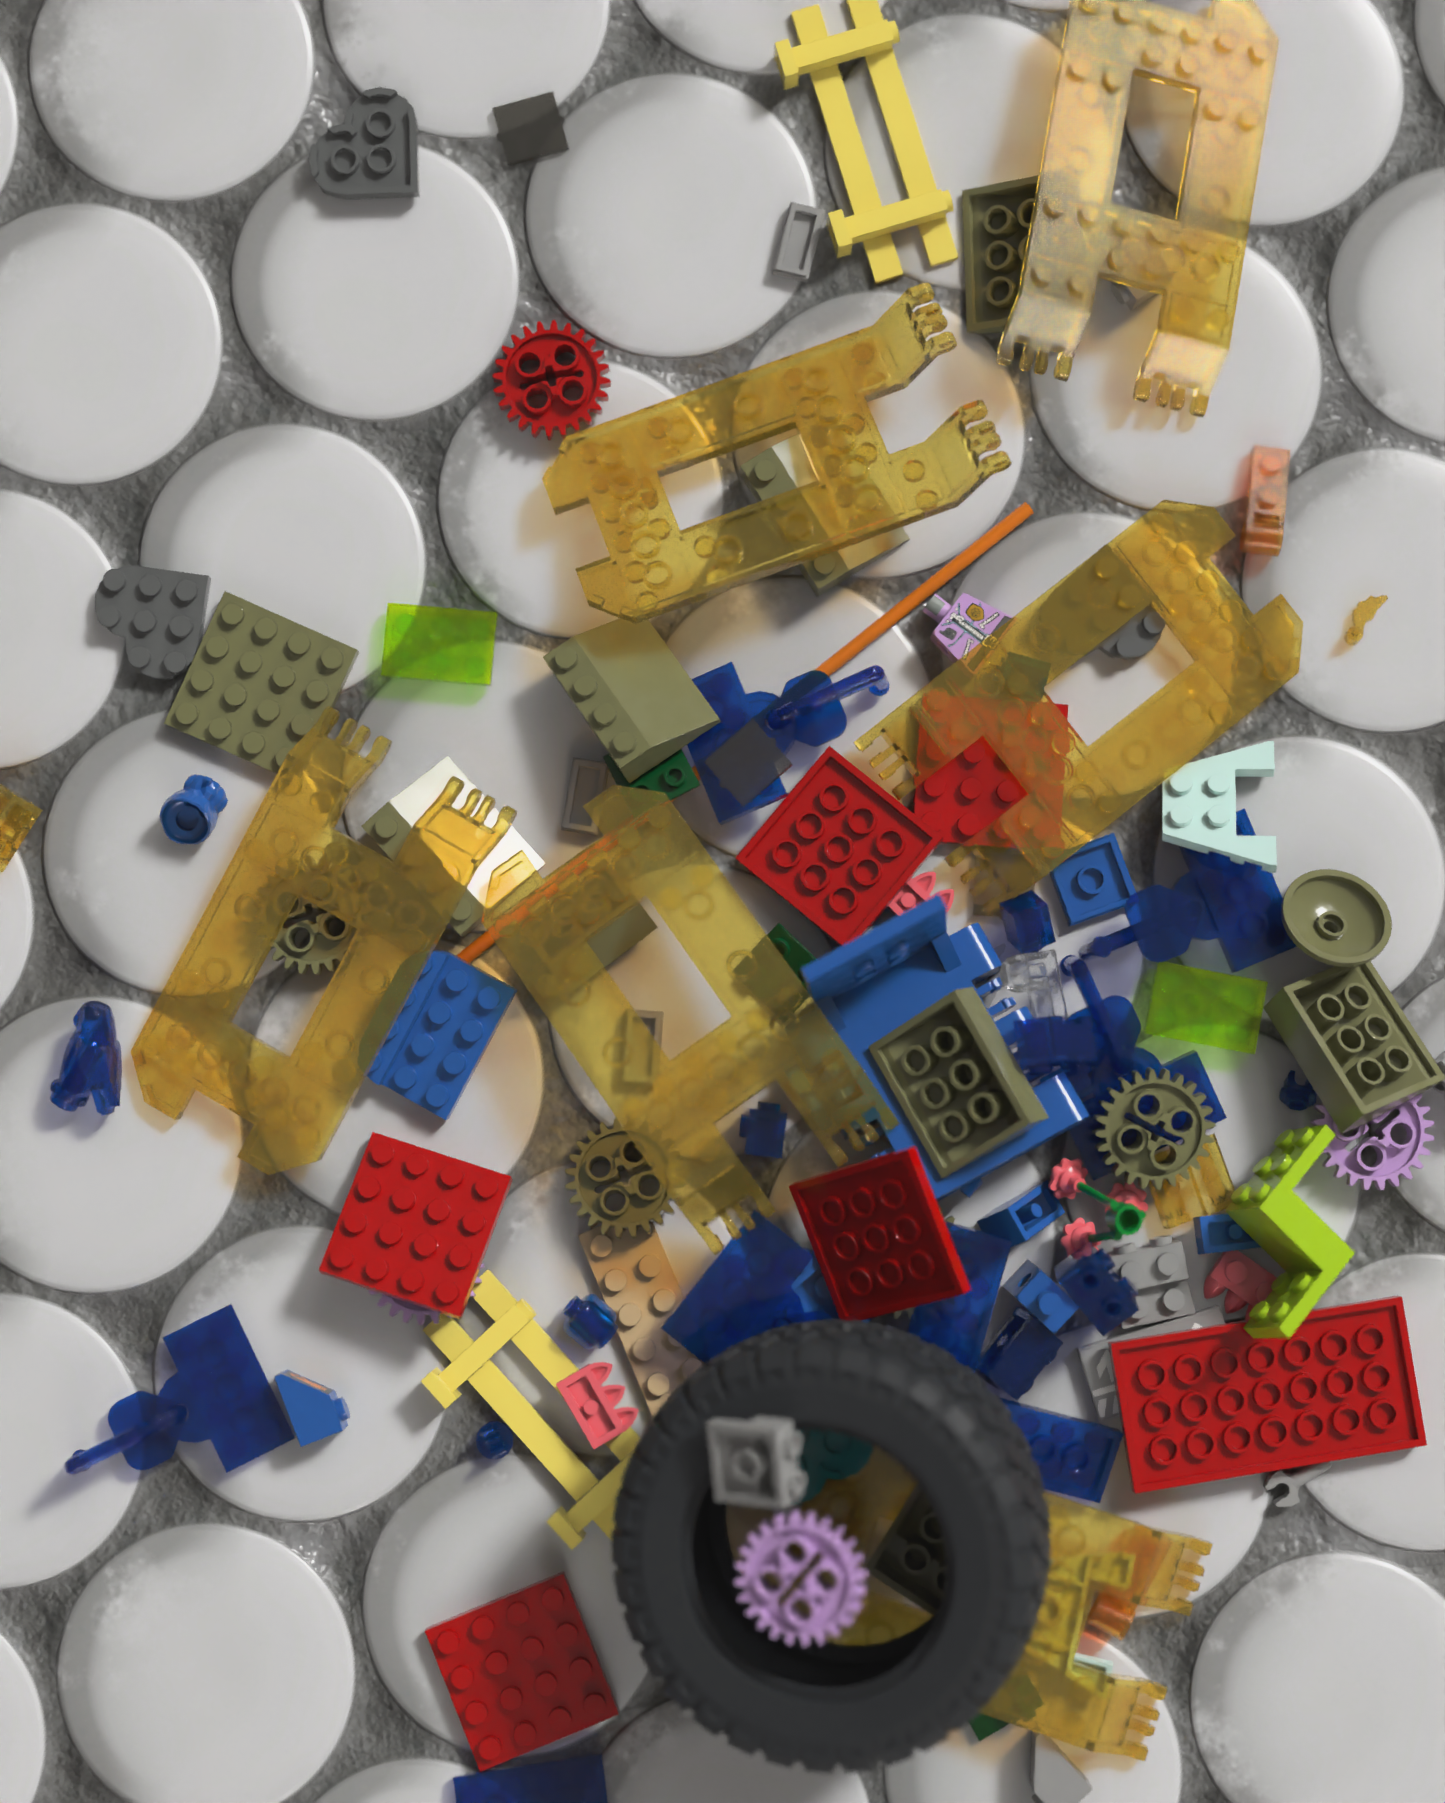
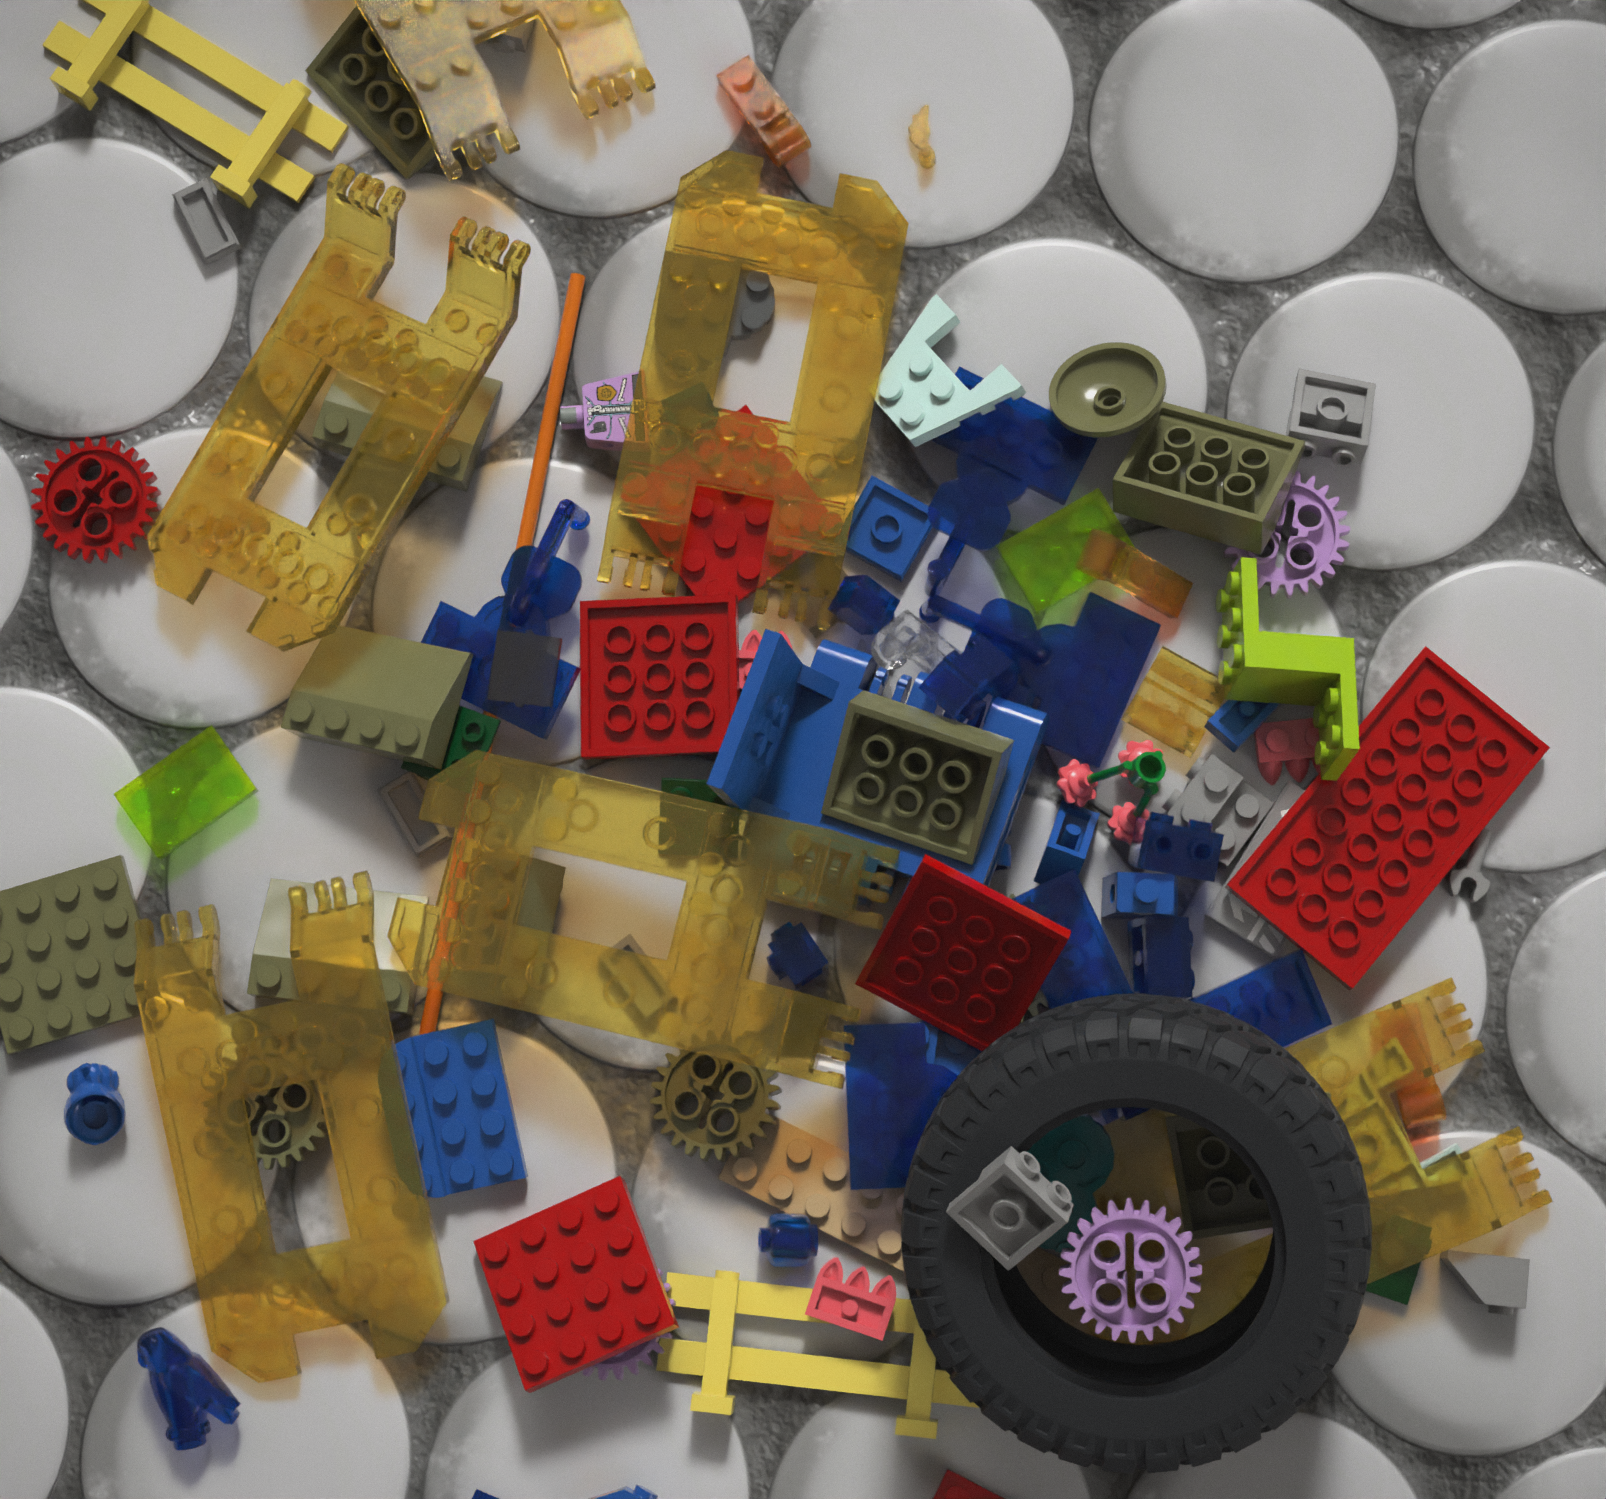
camera: 40 degrees left, 5 degrees down
clear blue plate [476,1421,514,1459] -> none
olive gear [1092,1067,1216,1190] -> none
clear blue plate [1279,1070,1317,1111] -> none
none -> clear orange plate [1075,529,1193,618]

